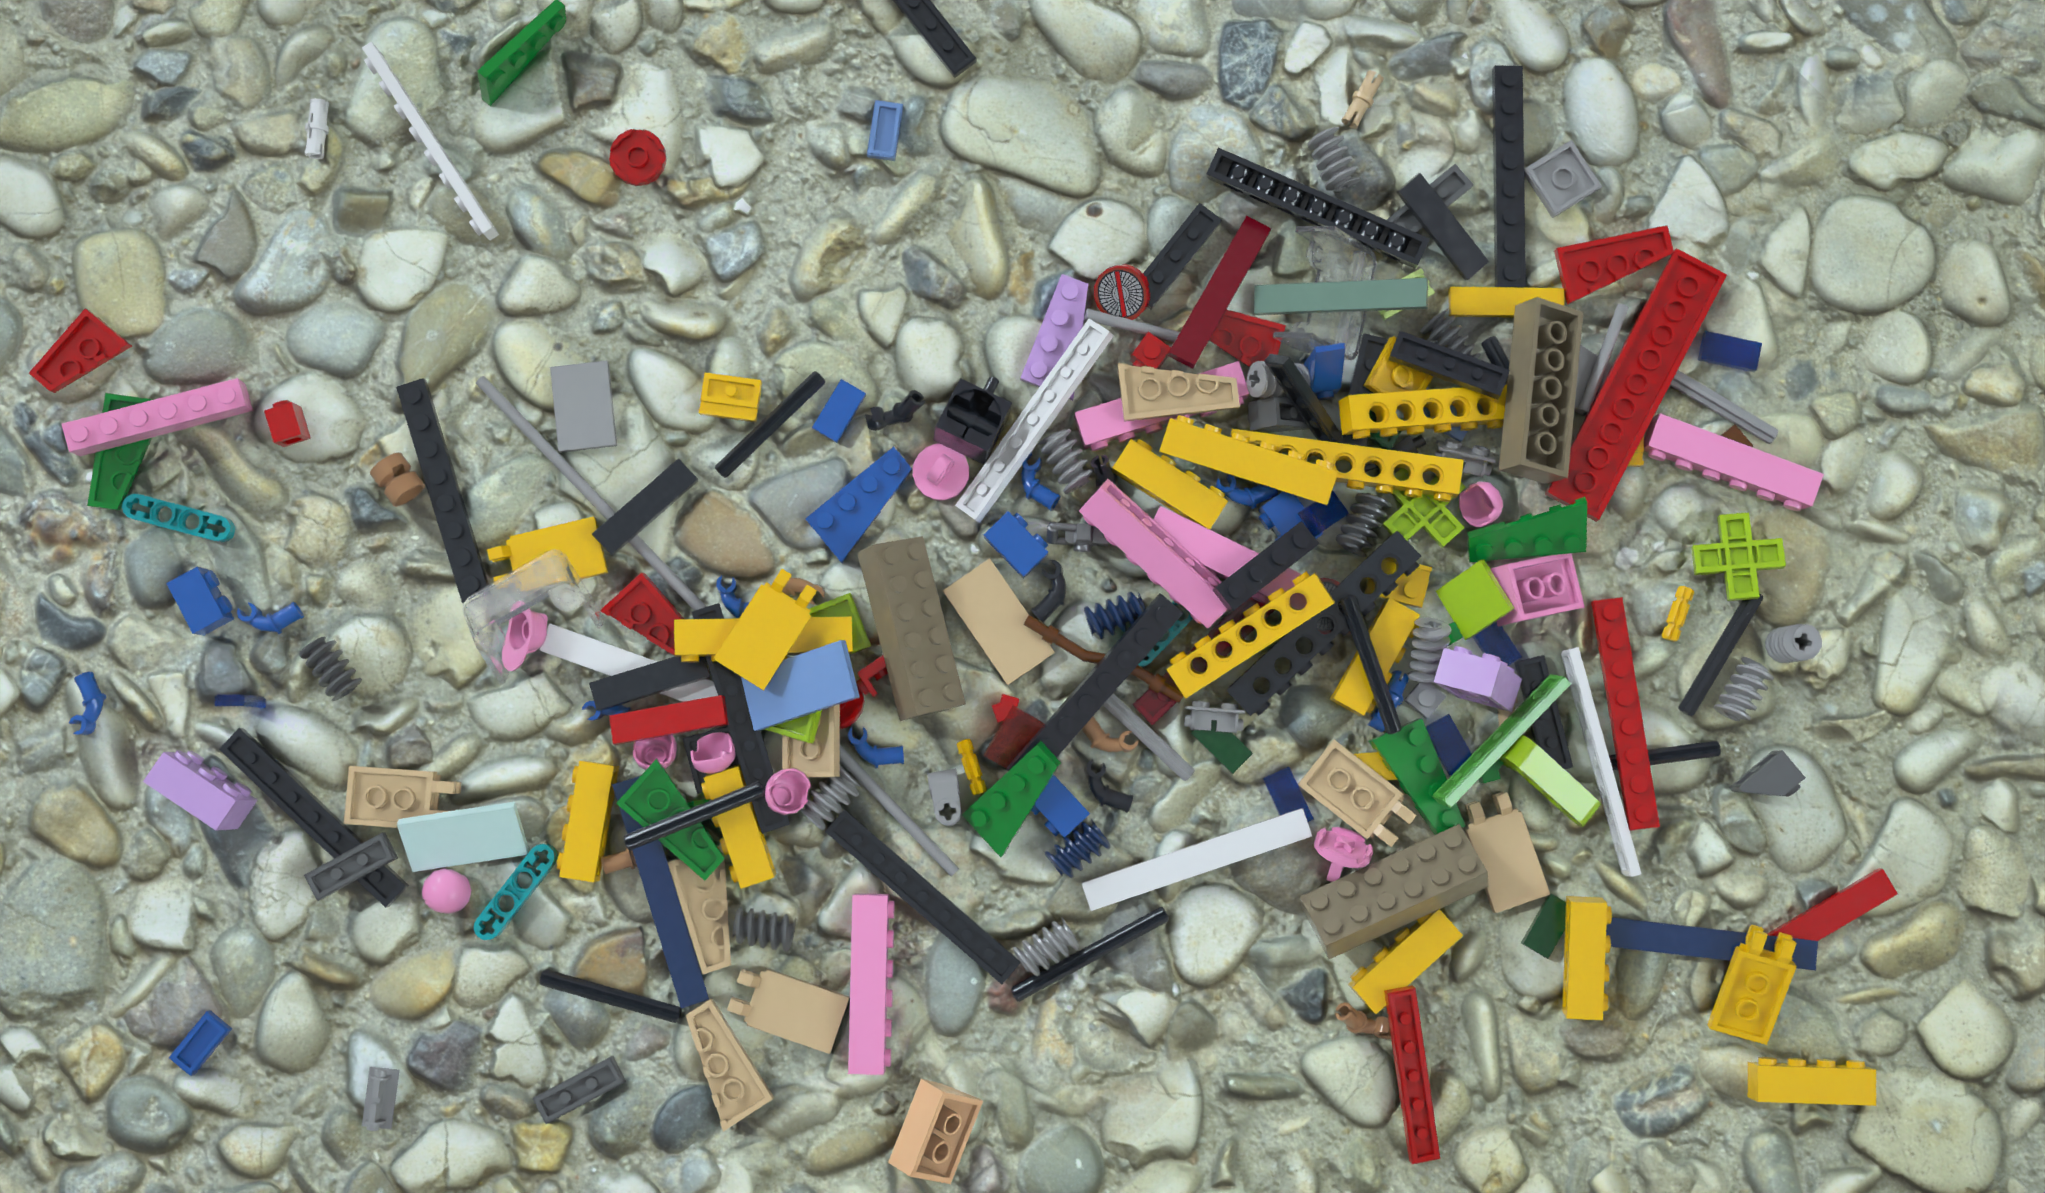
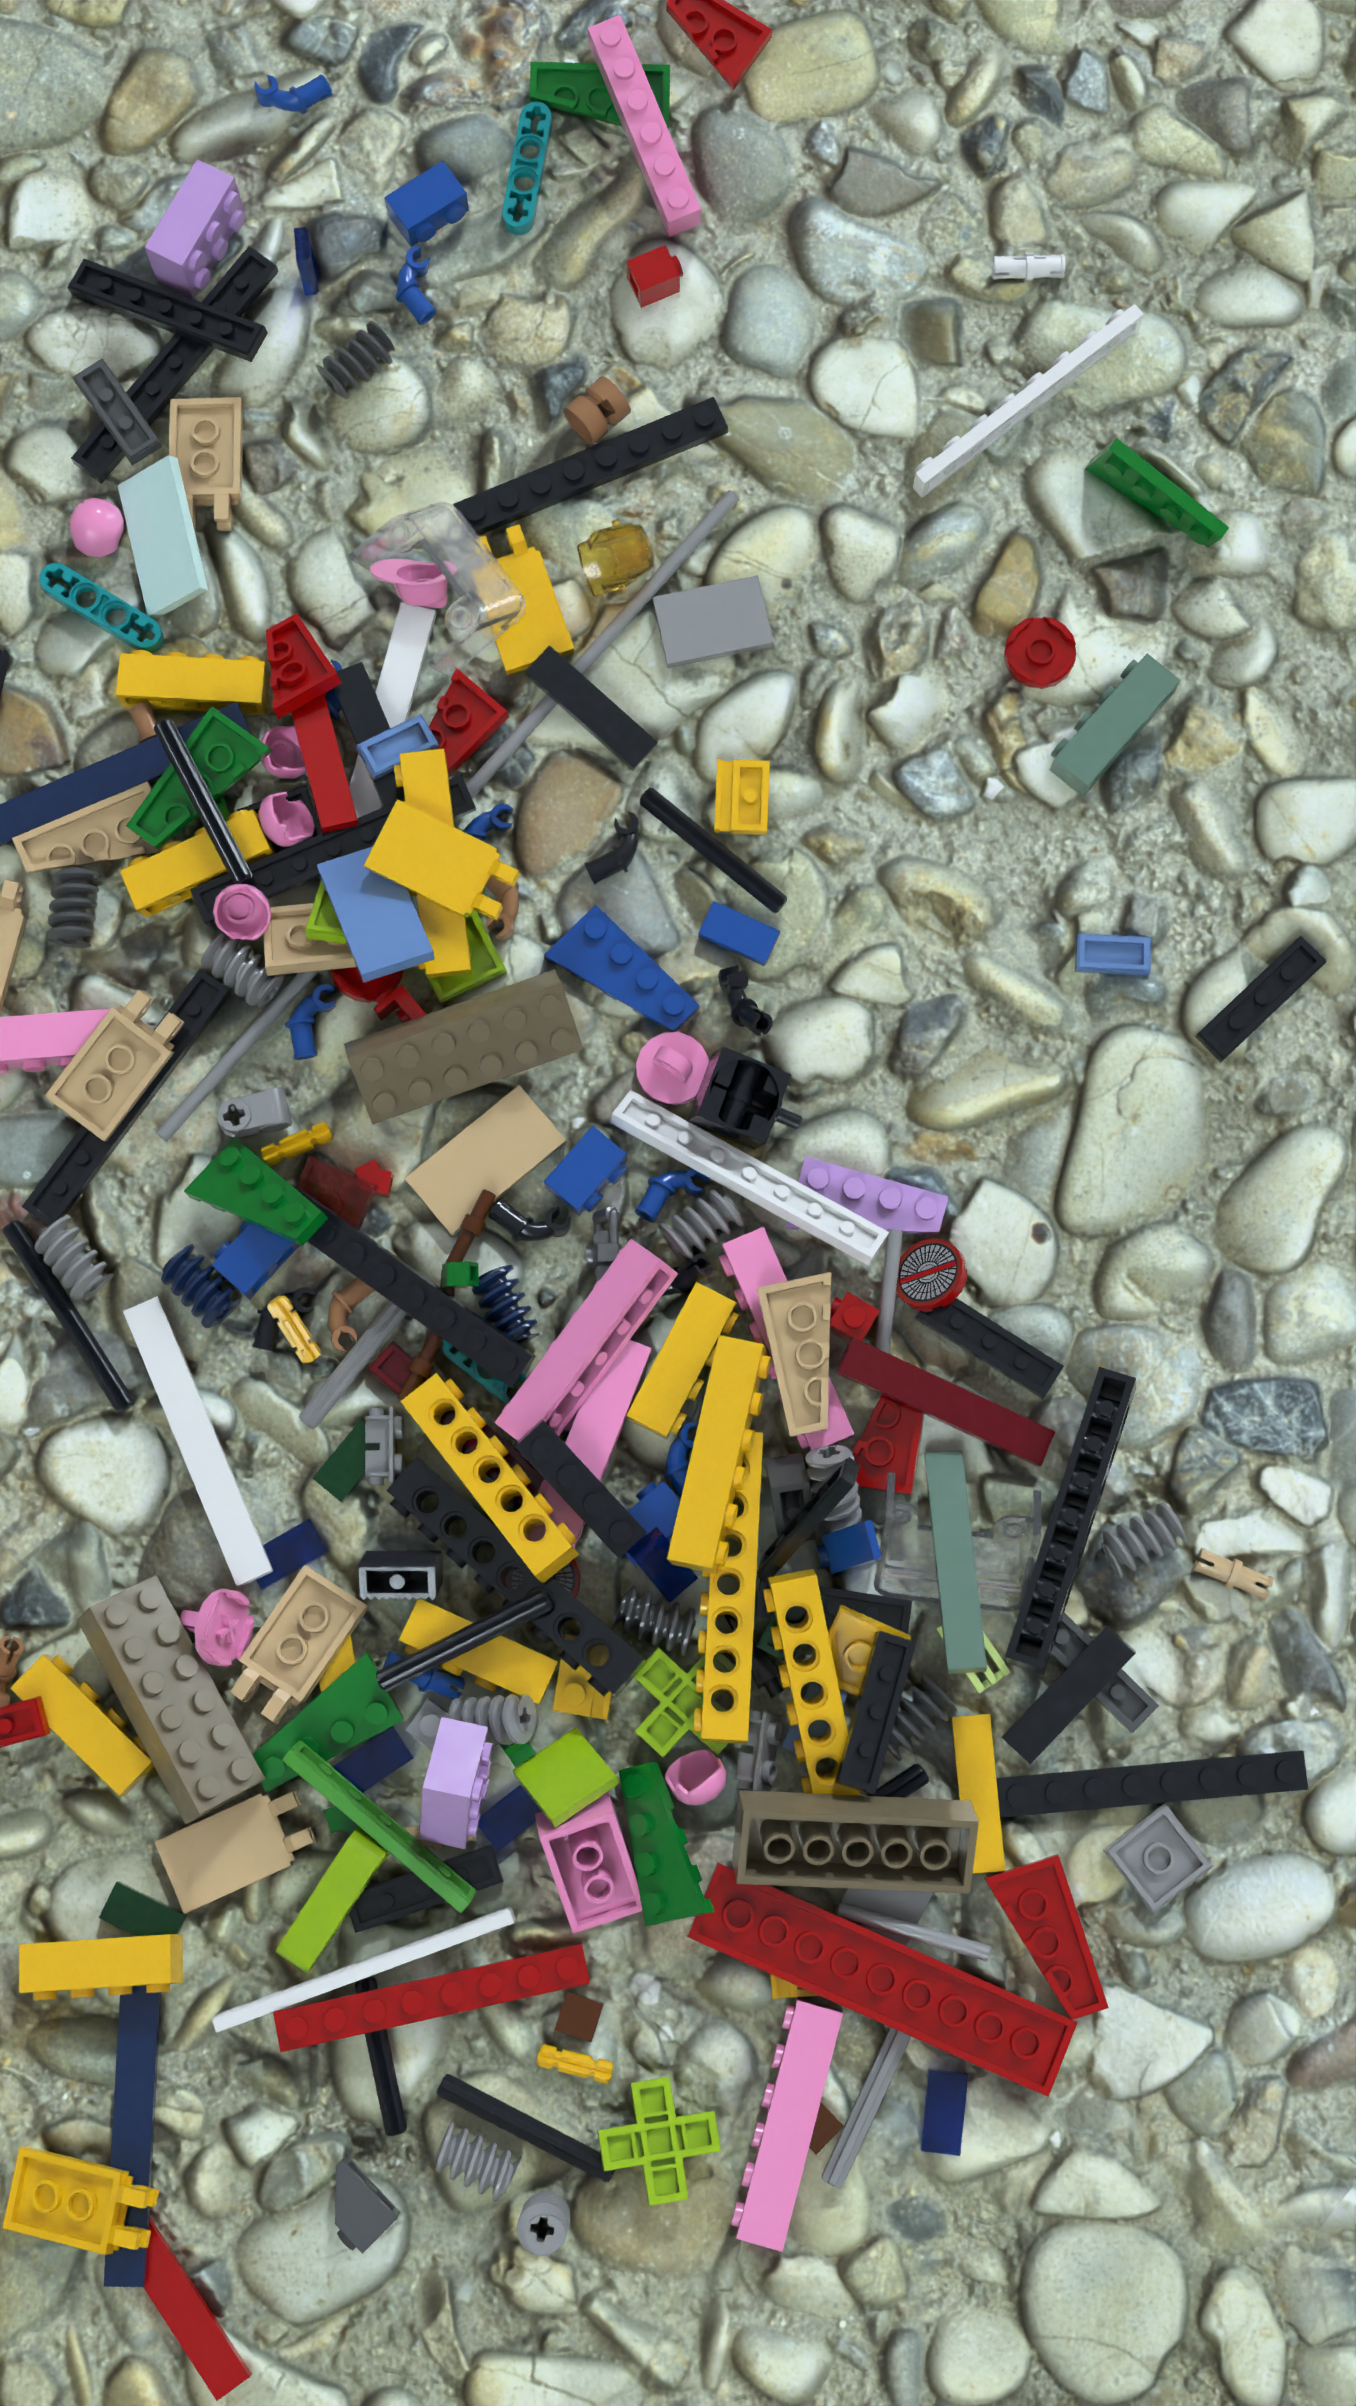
camera: 85 degrees right, 5 degrees down
none -> tan tile [45,990,185,1142]
none -> black tile [67,259,268,362]
none -> red wing [265,613,342,719]
none -> yellow axle [267,1295,321,1363]
none -> medium blue tile [356,714,439,780]
none -> black brick [358,1551,443,1600]
none -> green piece [442,1261,479,1288]
none -> reddish brown tile [554,1990,604,2042]
none -> clear yellow helmet [577,519,655,597]
none -> black piece [584,811,641,885]
none -> sand green brick [1050,653,1181,797]

